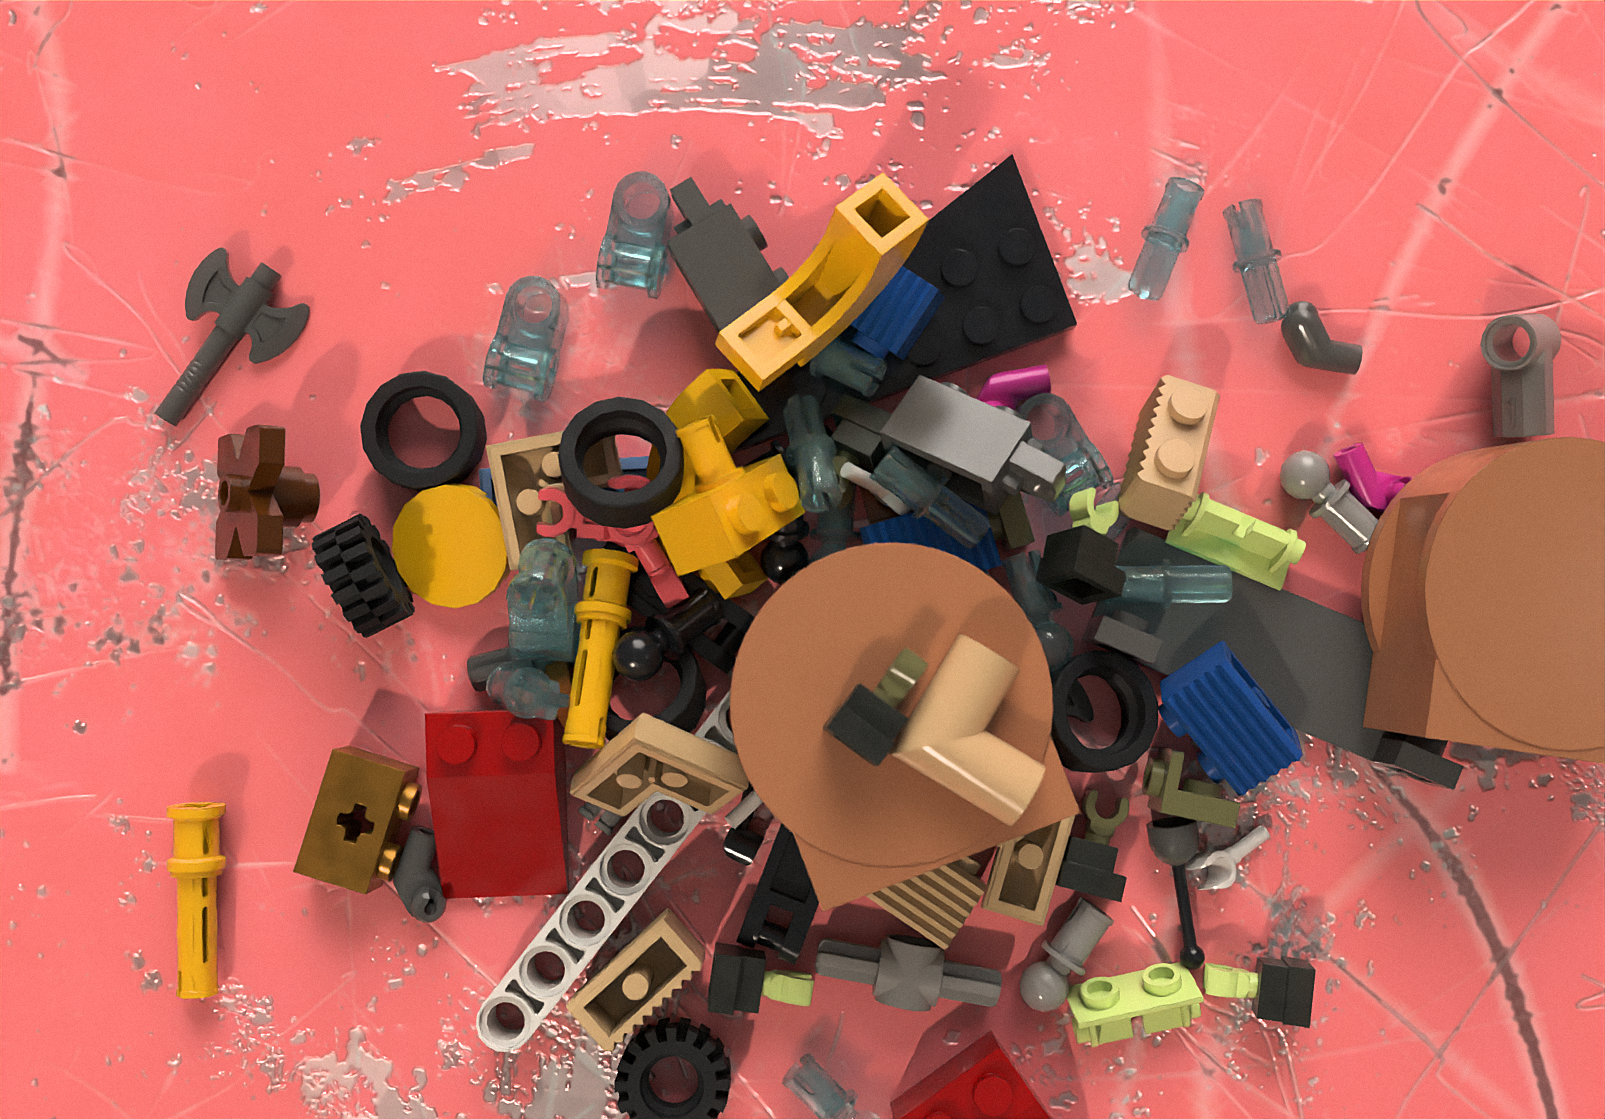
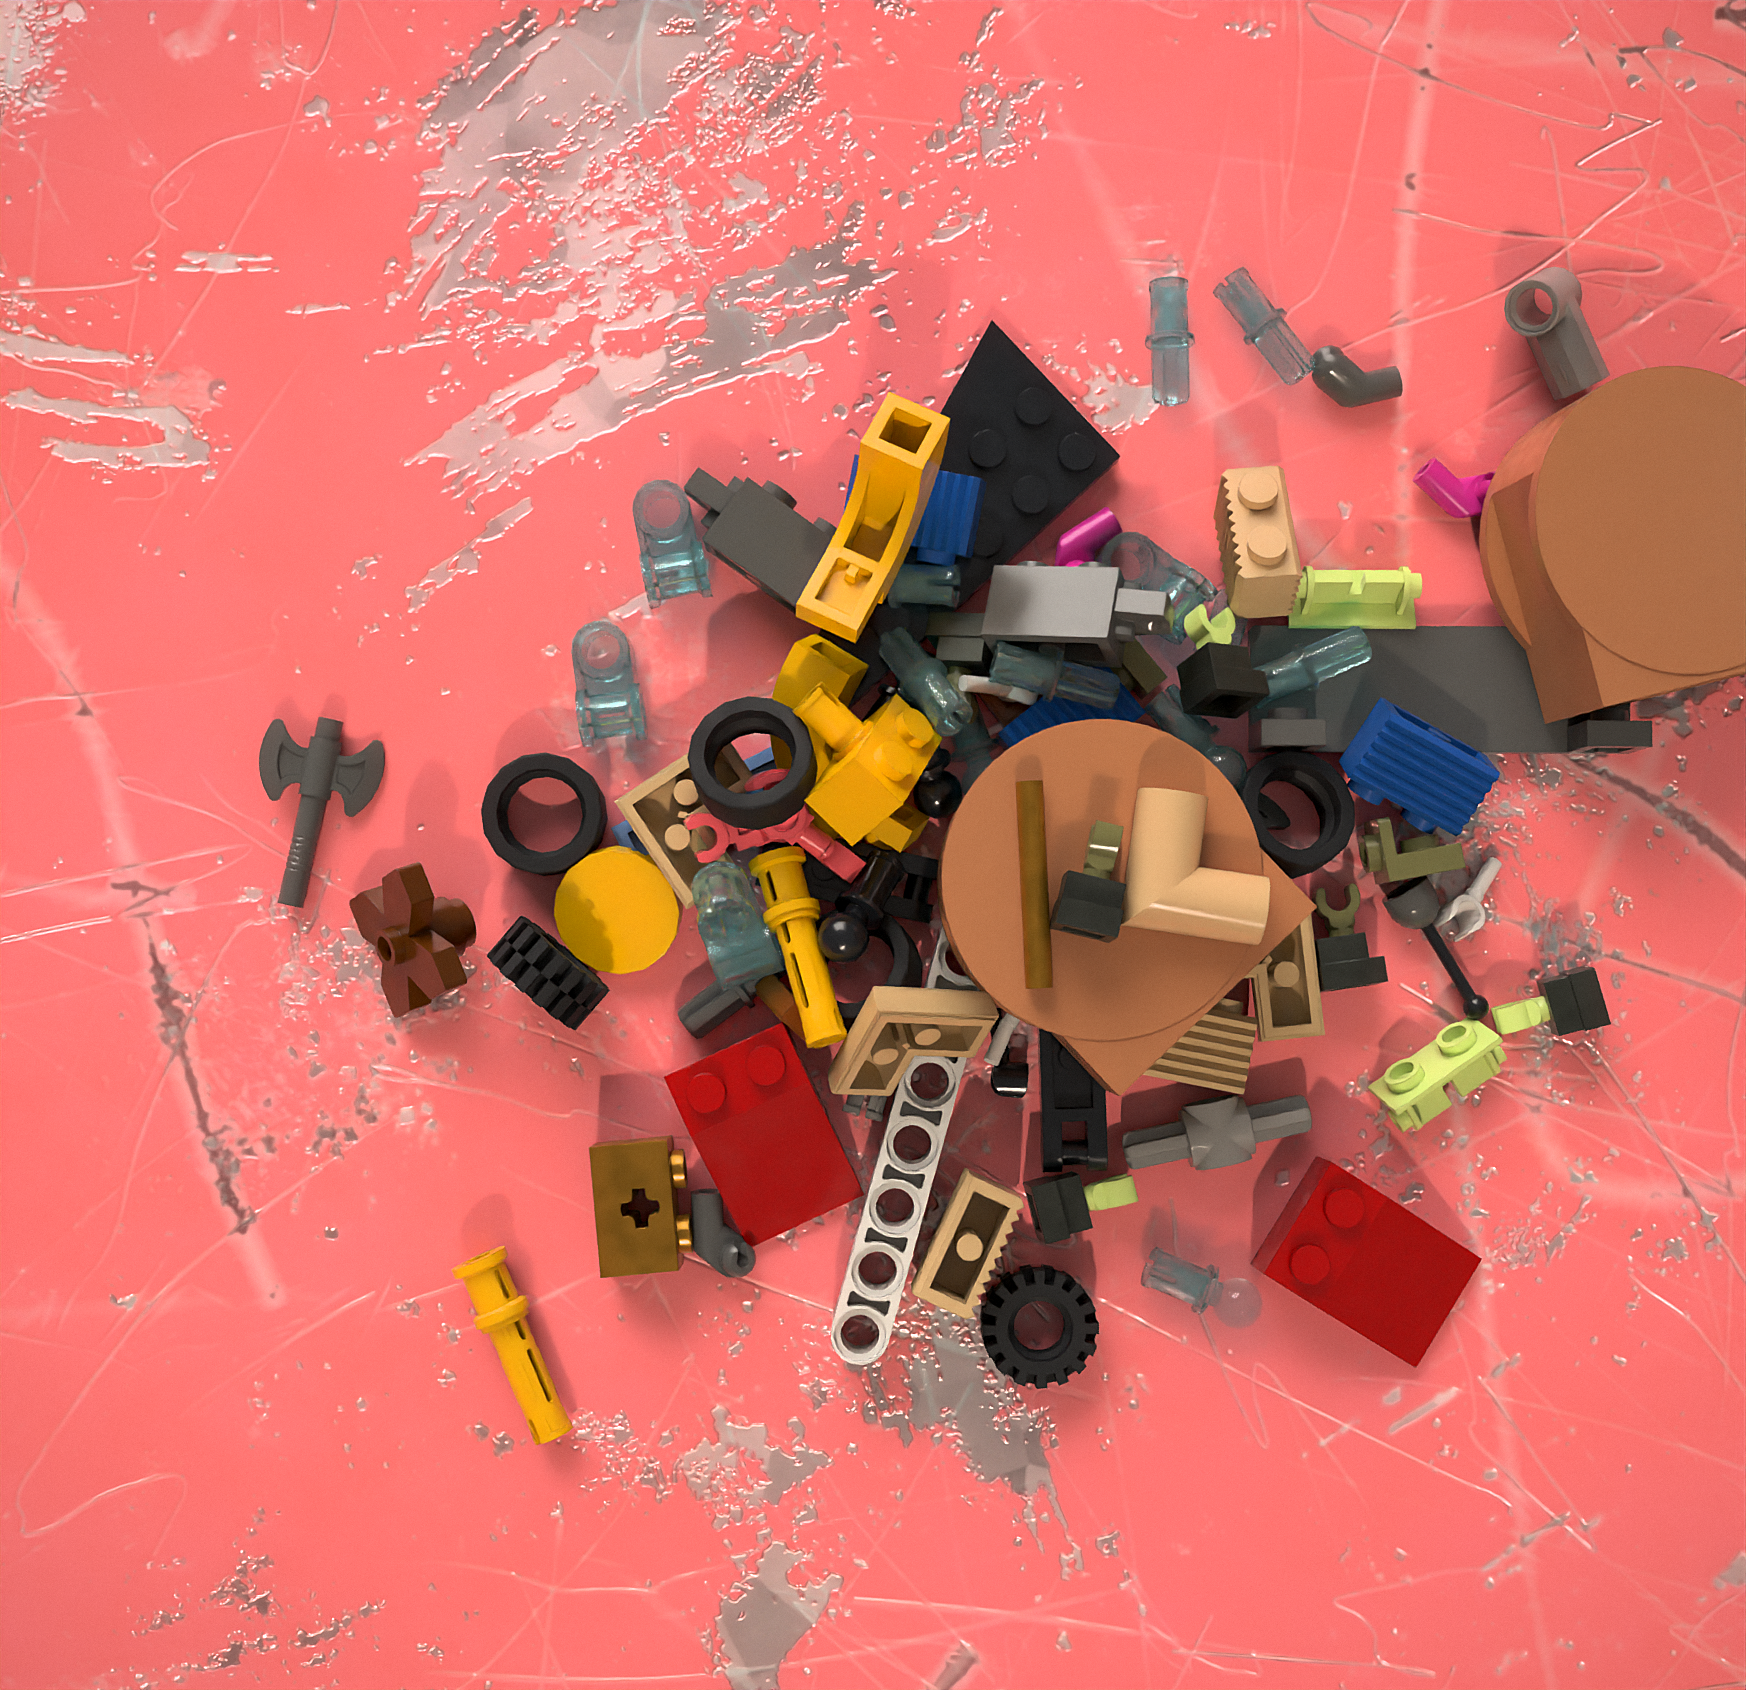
camera: 25 degrees left, 0 degrees up
clear light blue axle [486,665,569,721] -> none
light grey pin [1019,897,1114,1012] -> none
light grey pin [1280,450,1378,554] -> none
none -> pearl gold bar [1015,780,1053,989]

